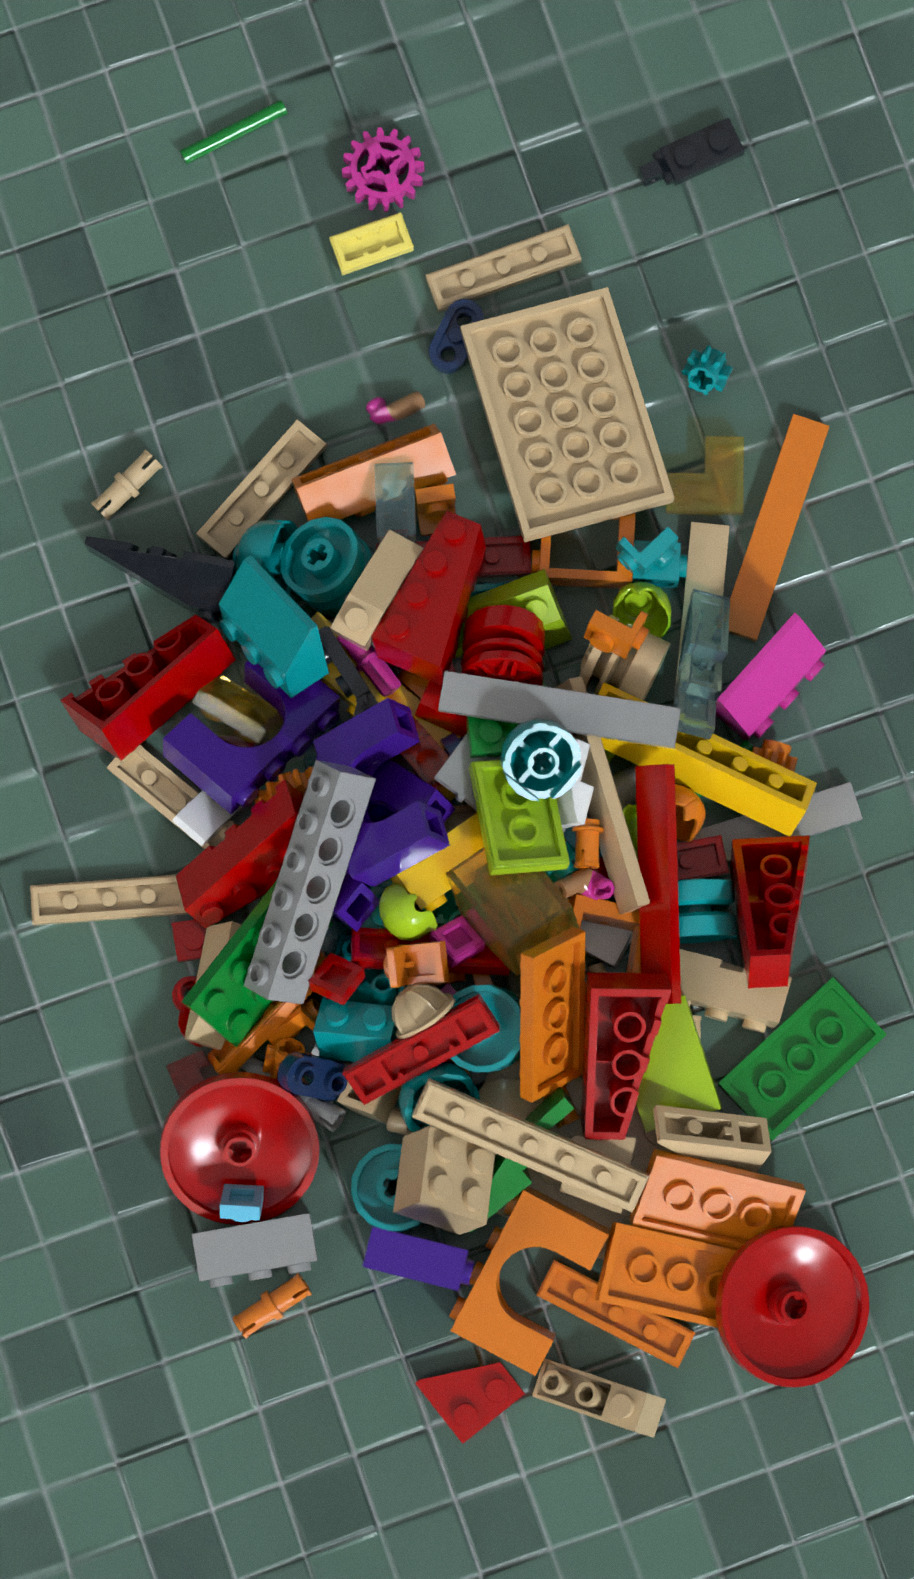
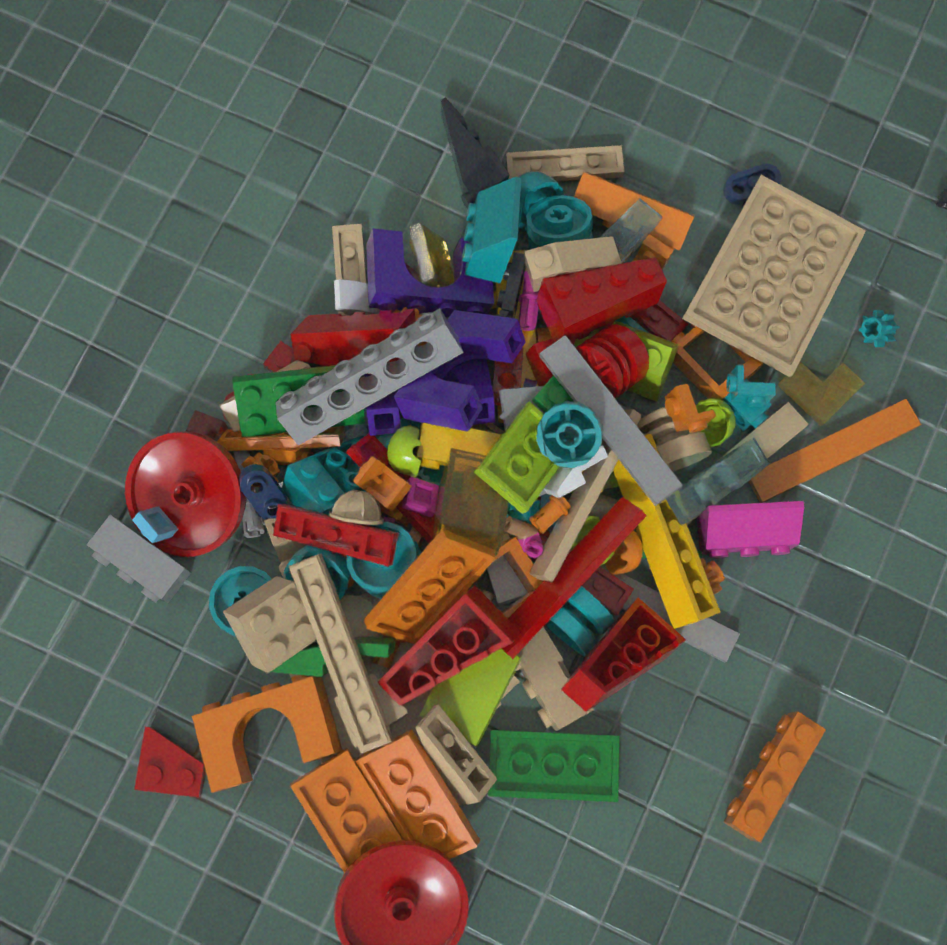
camera: 40 degrees right, 5 degrees down
tan tile [30,875,188,926] -> none
red wedge [60,614,236,761] -> none
tan pin [91,449,163,521] -> none
orange pin [232,1273,312,1339] -> none
red plate [309,952,366,1005] -> none
light yellow plate [329,212,414,275] -> none
dark pink gear [342,127,424,212] -> none
dark purple arch [362,1226,474,1291] -> none
arm [366,391,425,424] -> none
tan tile [426,224,582,313] -> none
tan slope [532,1358,666,1438] -> none
orange tile [536,1260,695,1368] -> none

